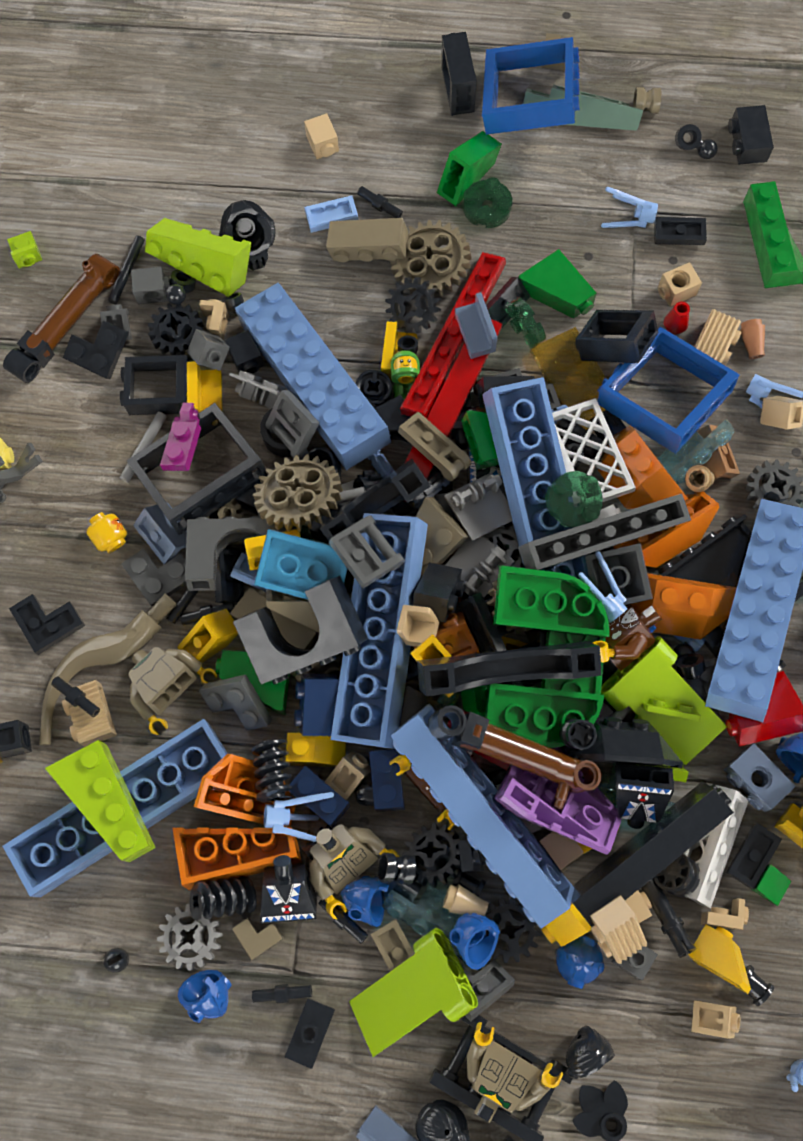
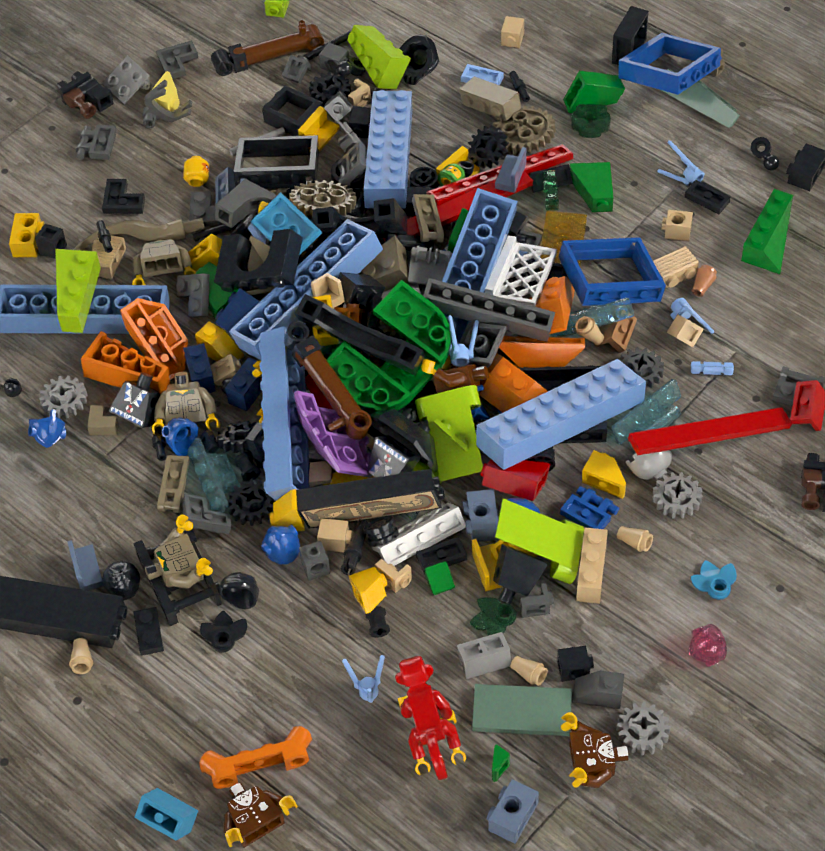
camera: 35 degrees right, 20 degrees down
black plate [63,321,129,379] -> none
magenta hinge [160,403,201,471] -> none
black piece [189,876,257,921] -> none
black piece [252,739,293,803] -> none
black bar [252,984,313,1004] -> none
light blue plant [264,792,334,842] -> none
black plate [285,998,335,1069] -> none
dark grey plate [329,515,405,588] -> none
lime piece [349,928,478,1057] -> none
black wheel [378,852,416,885] -> none
tan cone [442,884,489,916] -> none
blue helmet [450,913,500,970] -> none
clear green plate [546,471,603,528] -> none
black wheel [560,719,597,750] -> none
black window [575,310,659,363] -> none
tan brick [590,895,647,964] -> none
dark tan wheel [633,87,662,114] -> none
red cone [663,301,690,335] -> none
tan bracket [691,1000,741,1039] -> none

